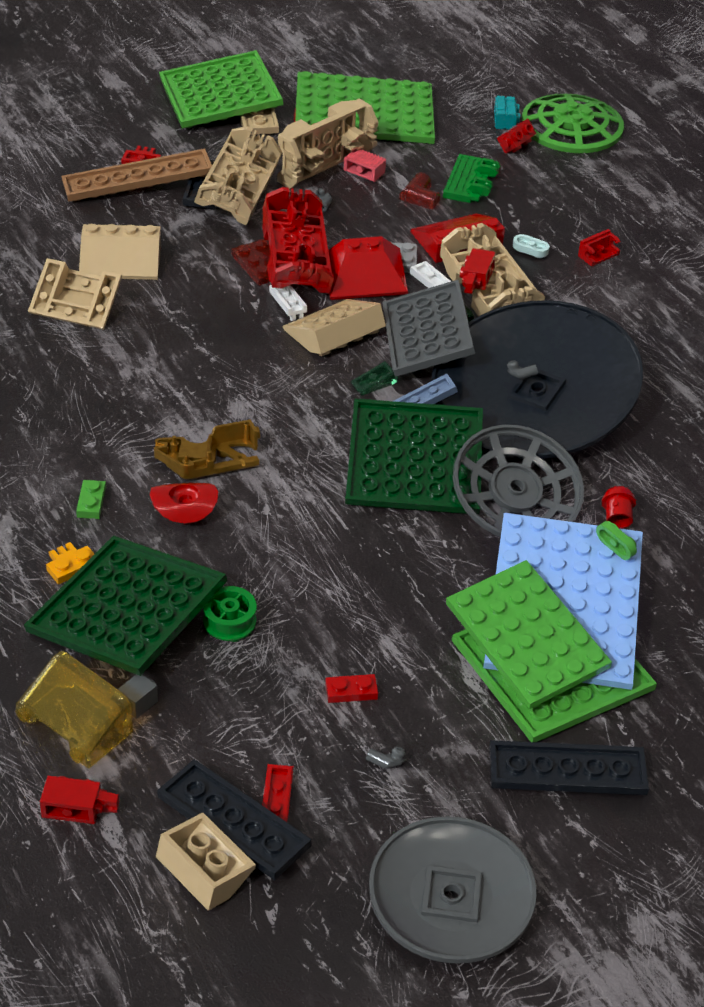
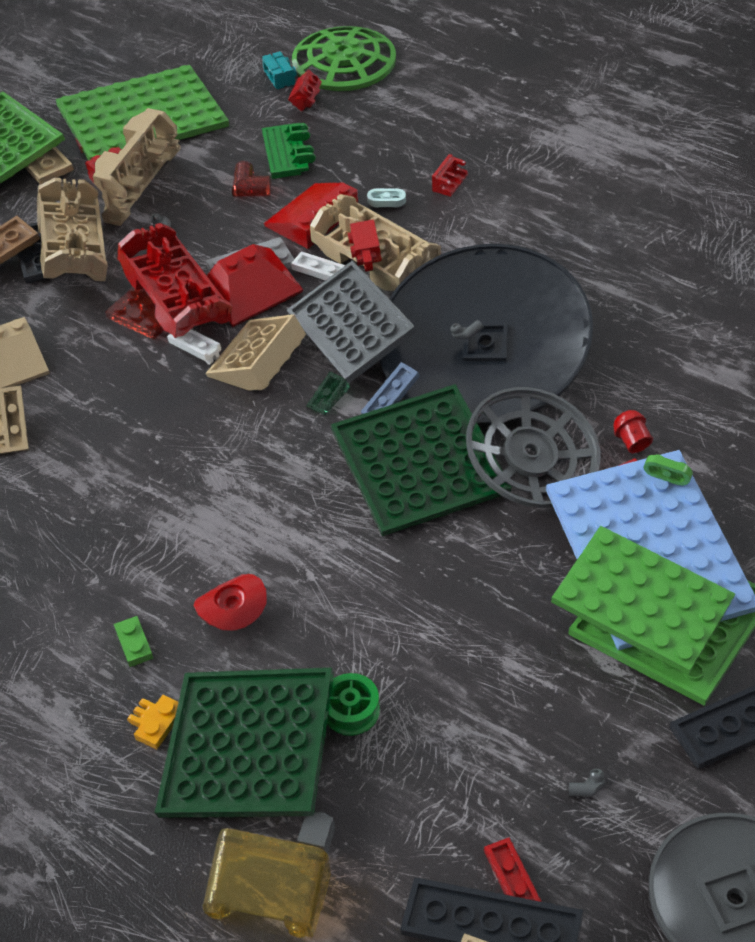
camera: 20 degrees left, 5 degrees up
pearl gold piece [154,419,260,479] -> none
red plate [325,674,378,703] -> none
coral brick [344,149,386,182] -> none

